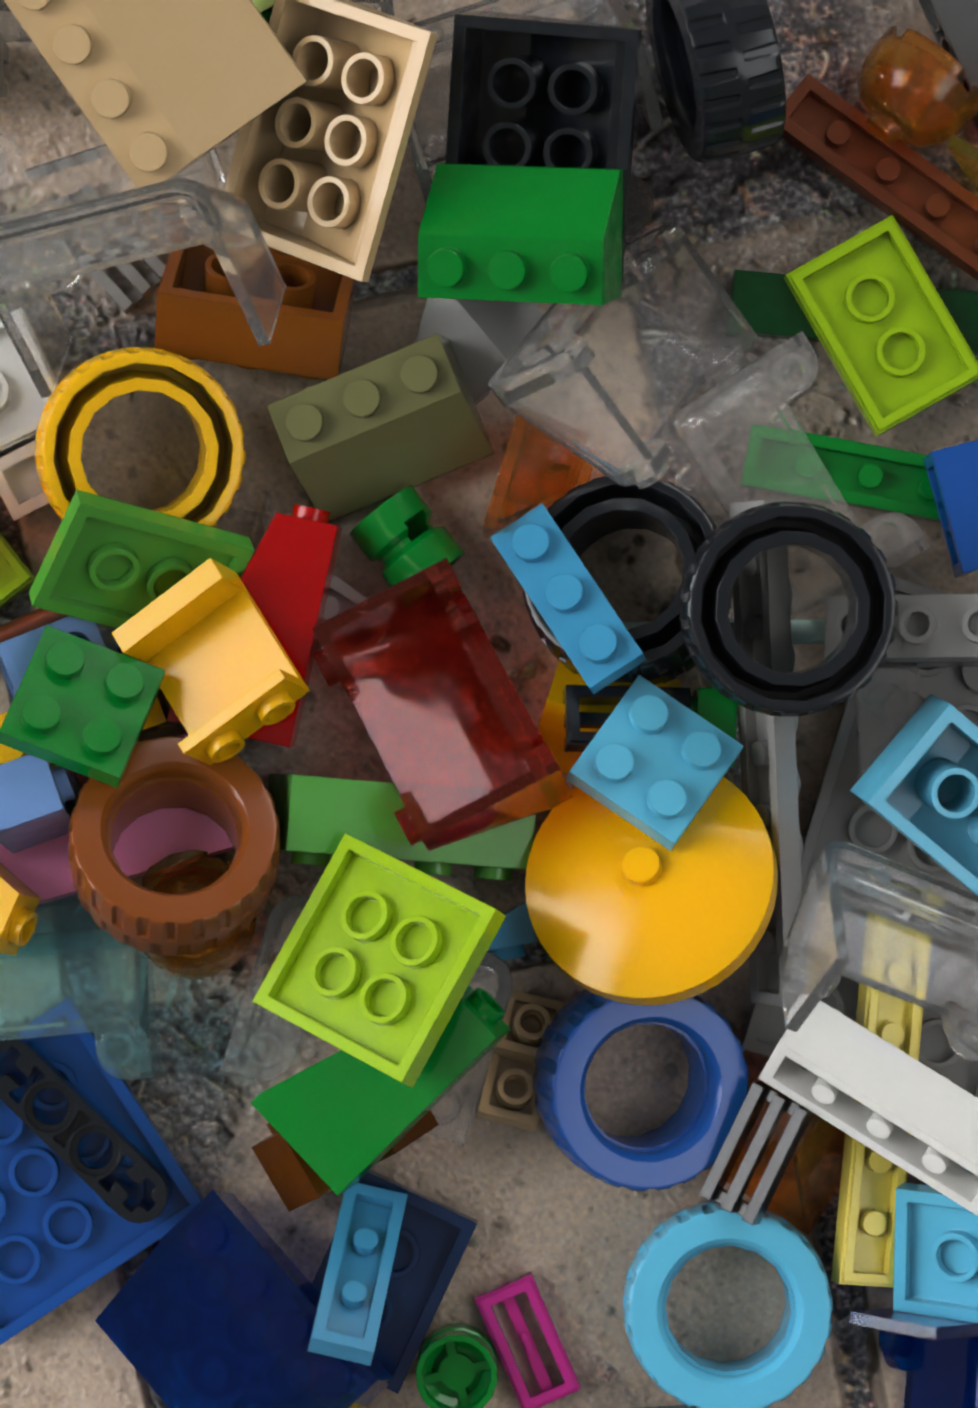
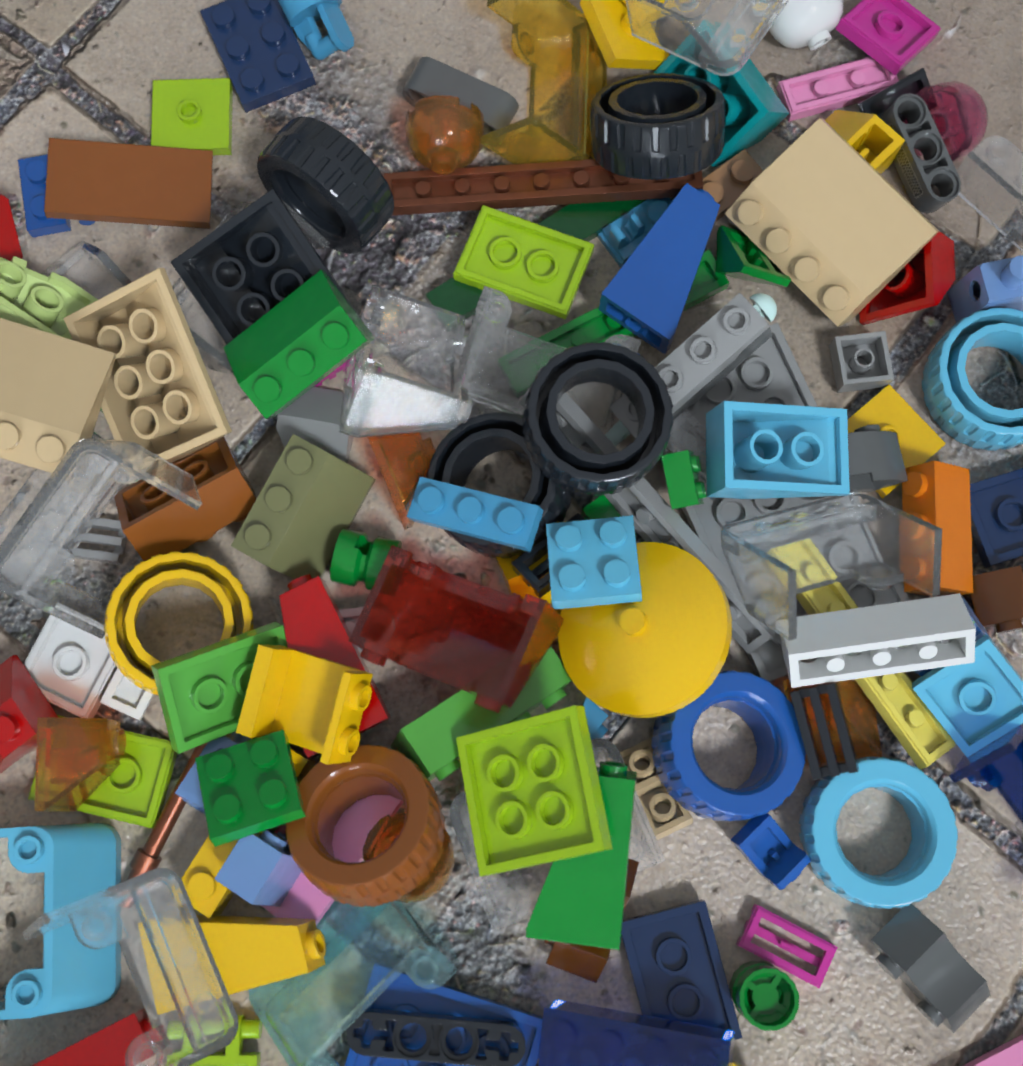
camera: 35 degrees left, 10 degrees down
dark azure plate [307,1182,408,1366] -> none
none -> green piece [661,450,707,509]
none -> blue bracket [730,813,811,890]

